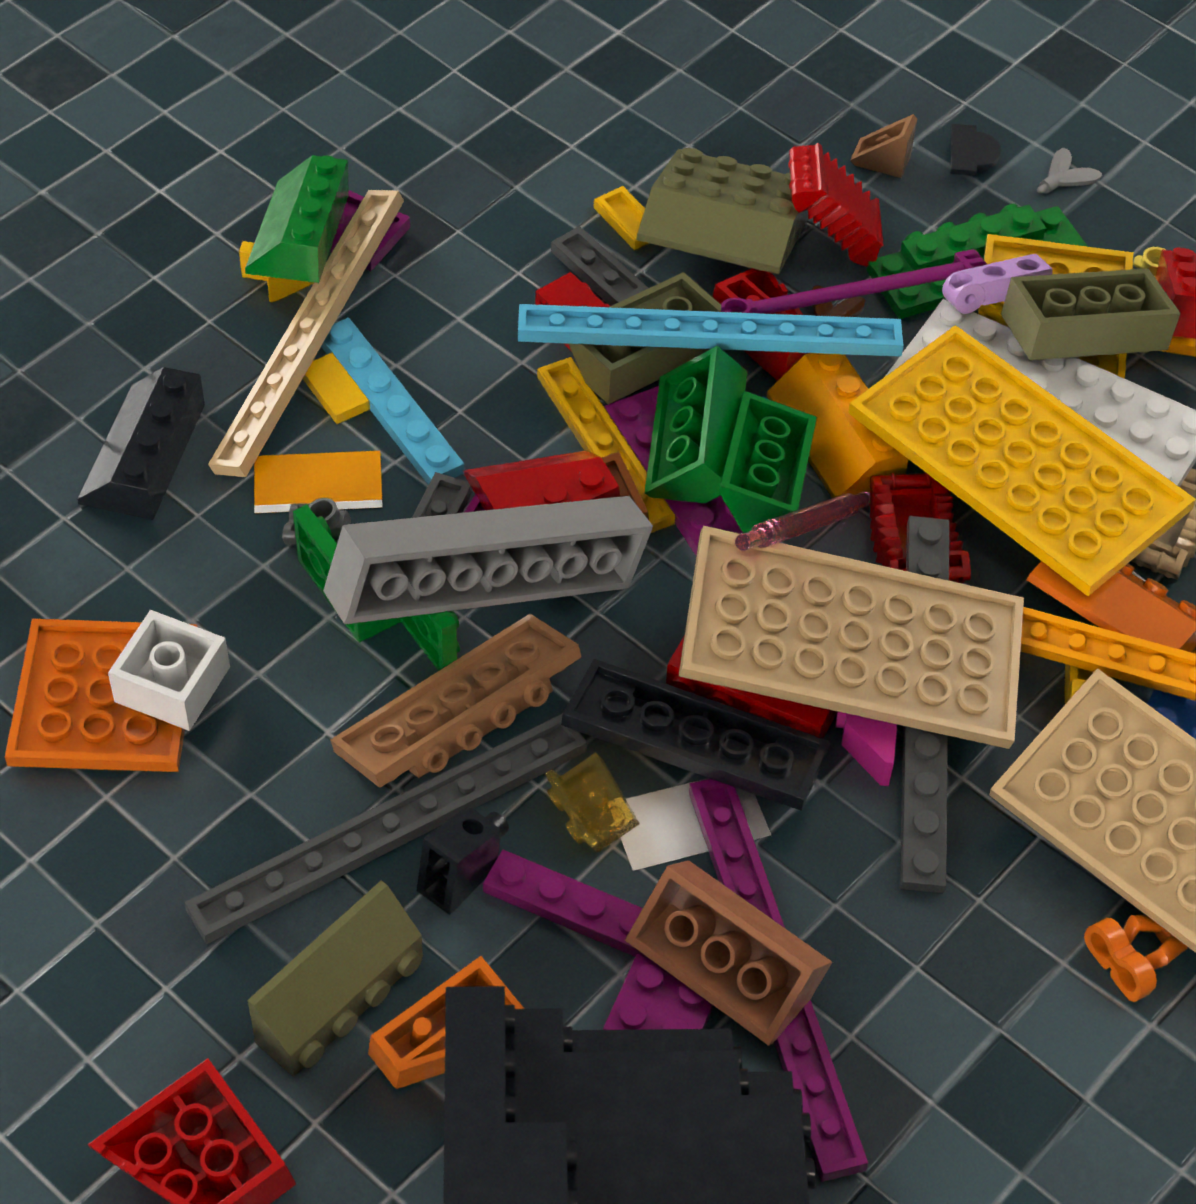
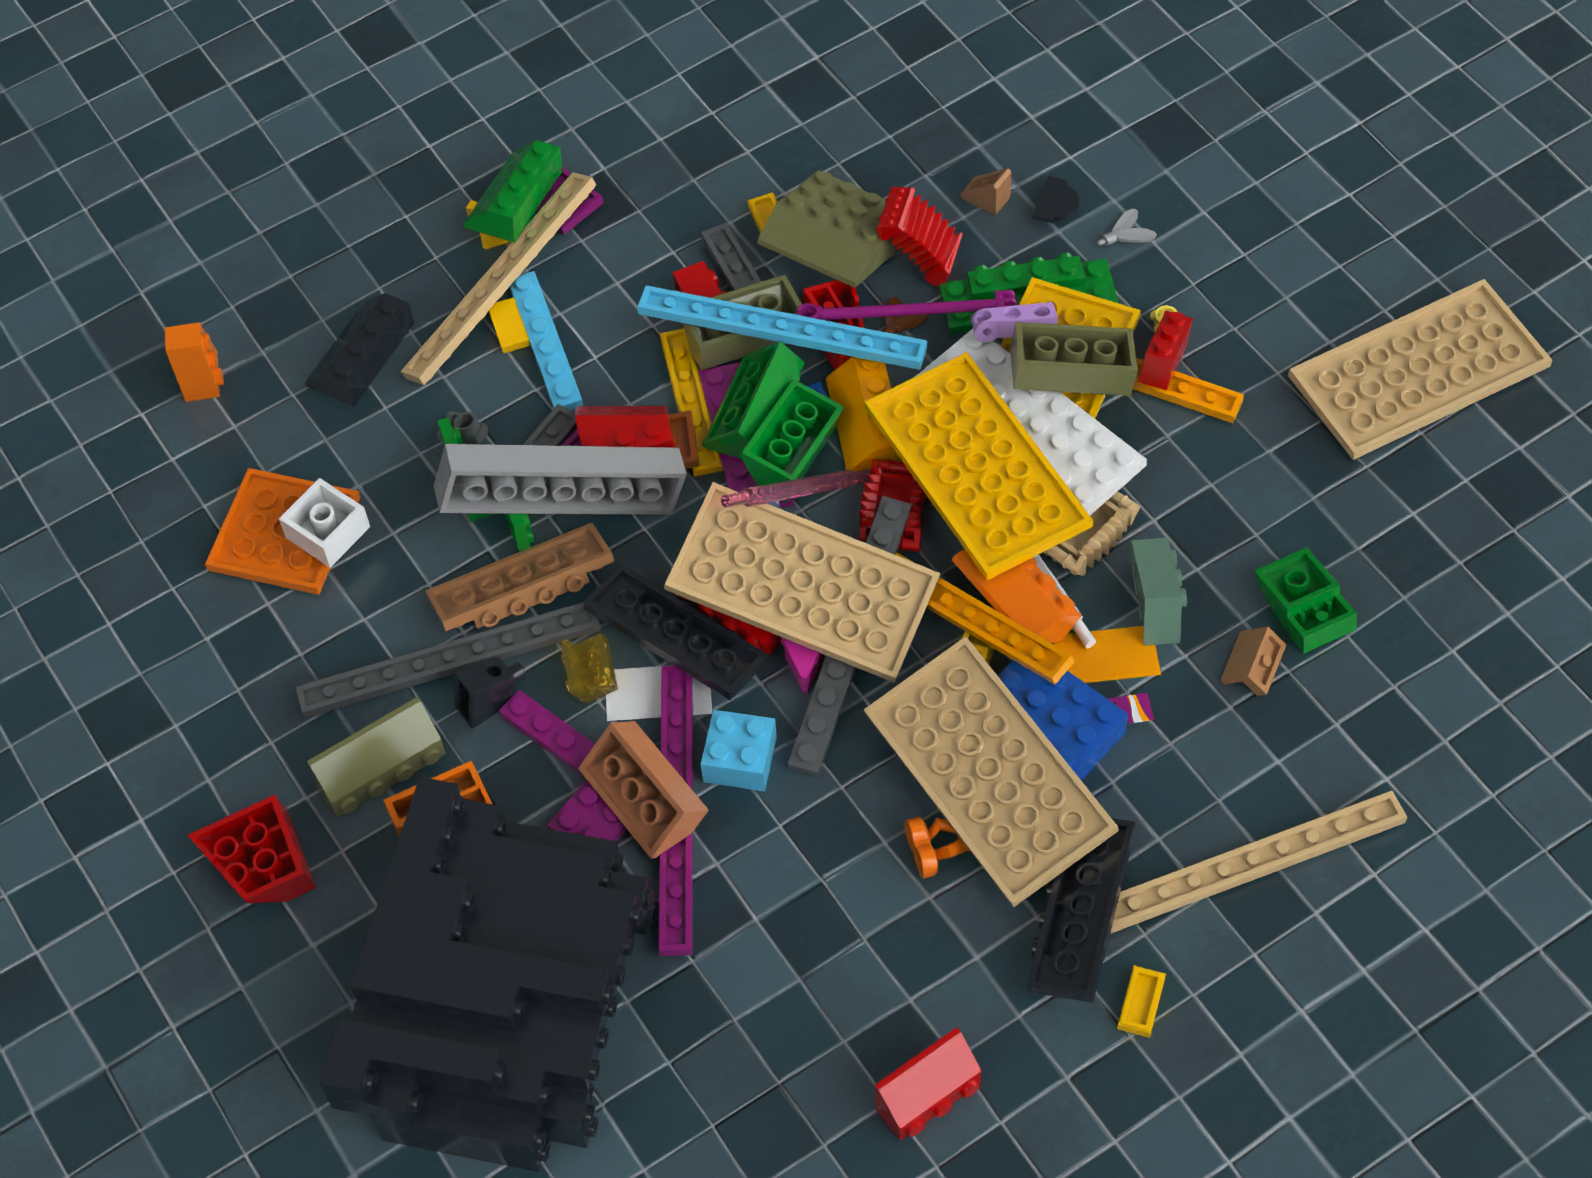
camera: 20 degrees right, 5 degrees up
light orange sticker [254,450,383,513] -> none
none -> medium azure brick [701,710,777,792]

